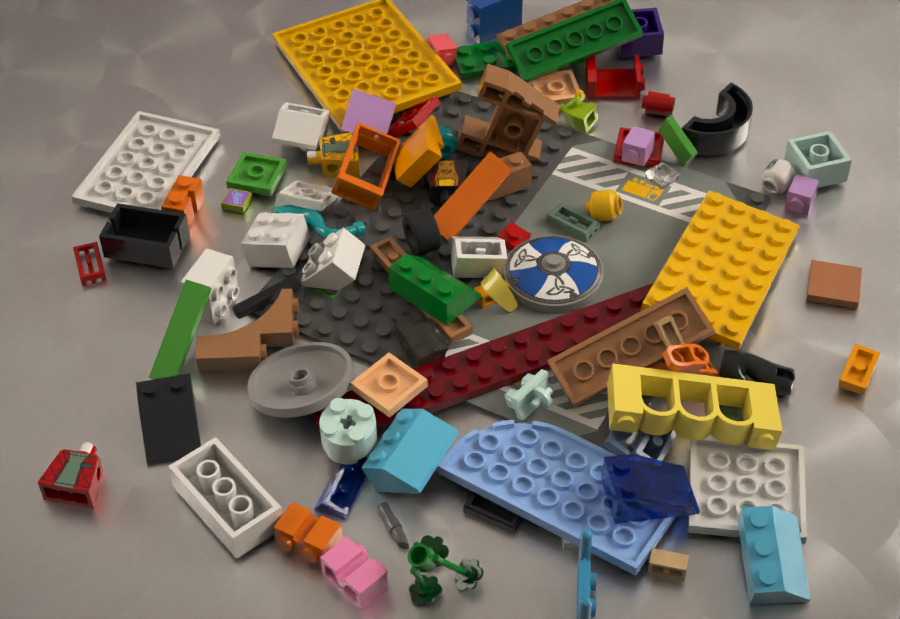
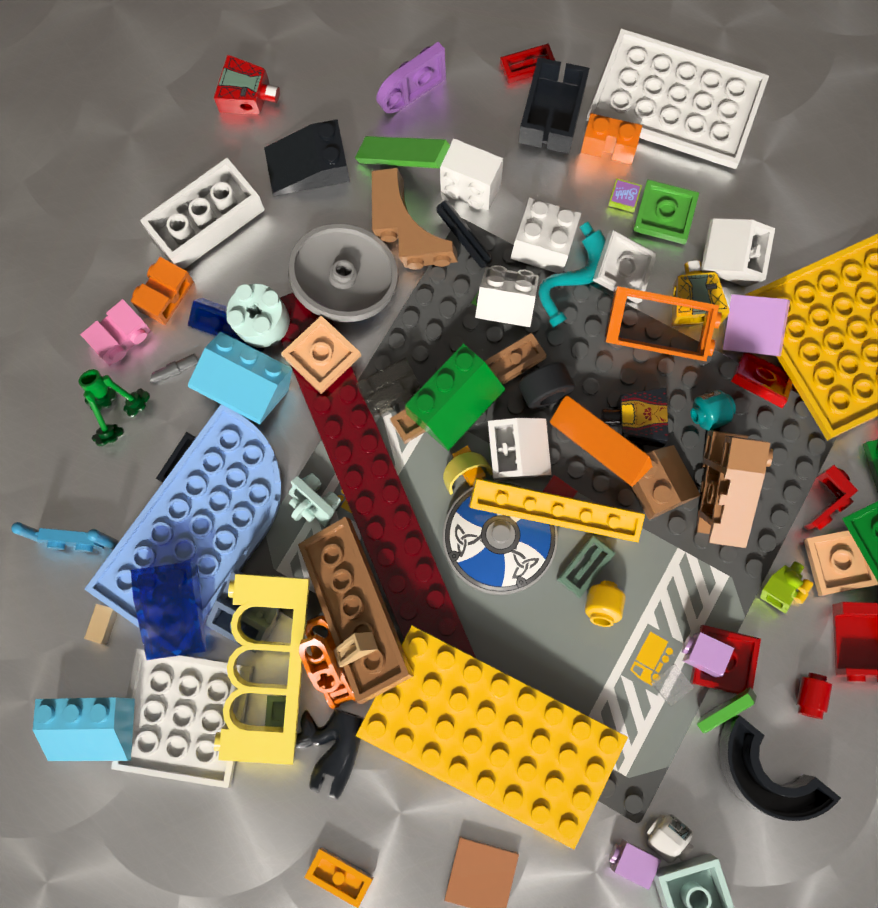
camera: 95 degrees right, 30 degrees up
light orange slope [394,115,444,188] -> none
none -> medium lavender plate [376,41,446,113]
none -> yellow plate [469,478,645,542]

